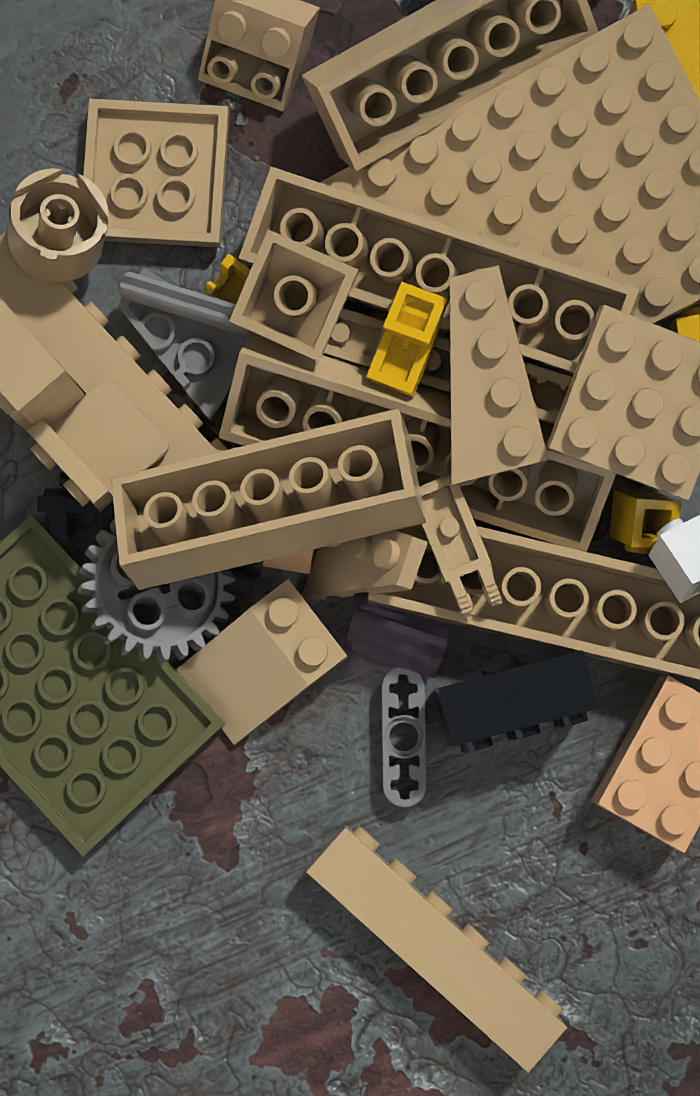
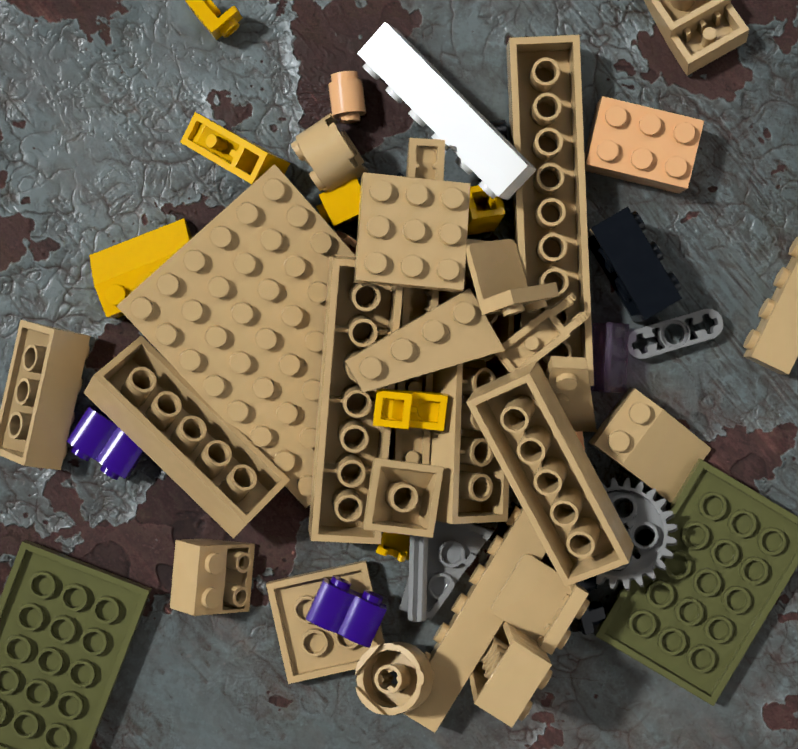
camera: 110 degrees left, 5 degrees up
none -> dark purple brick [306,575,387,648]
none -> tan bracket [466,239,560,317]

